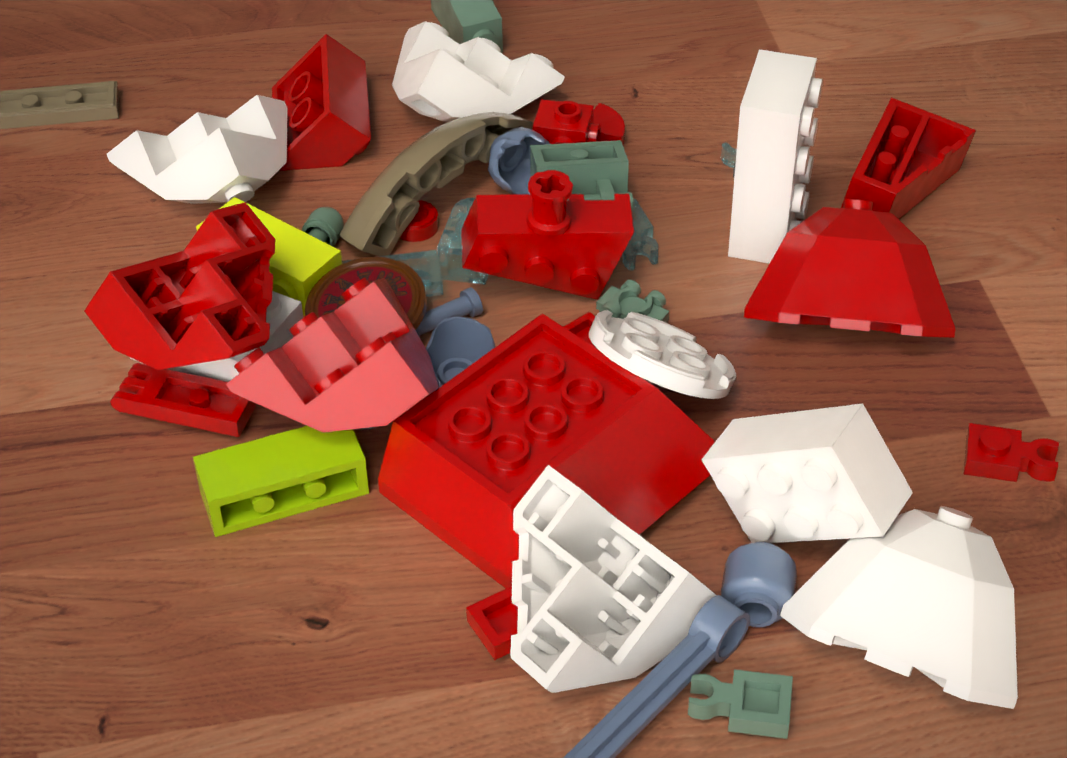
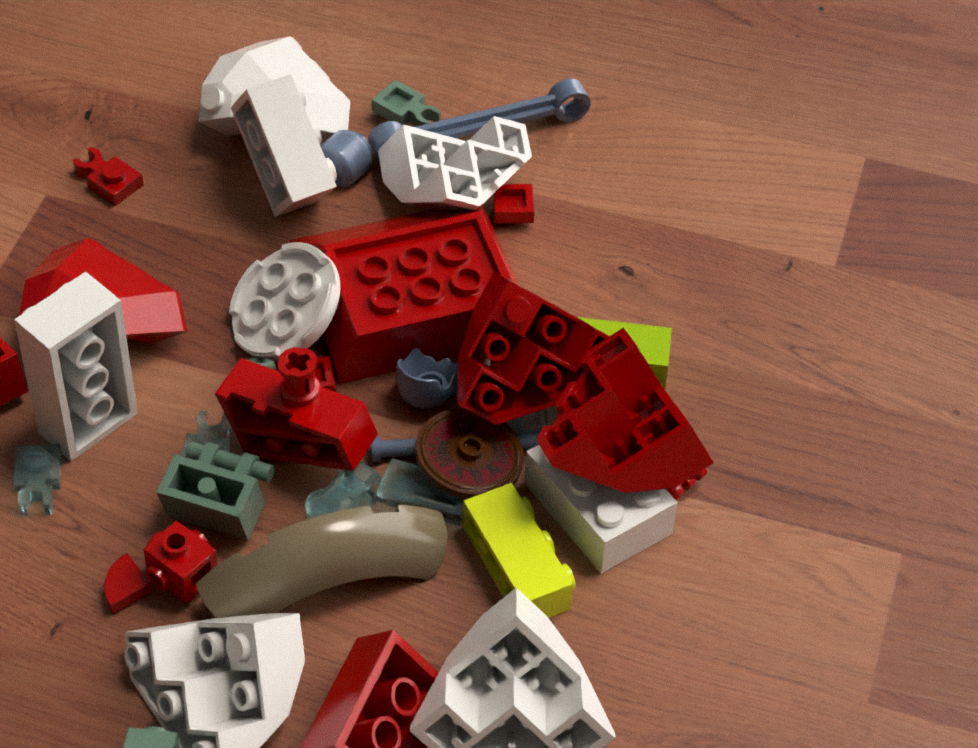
camera: 155 degrees left, 5 degrees up
sand green cylinder [302,206,344,247] -> none
sand blue hair [488,127,550,194] -> none

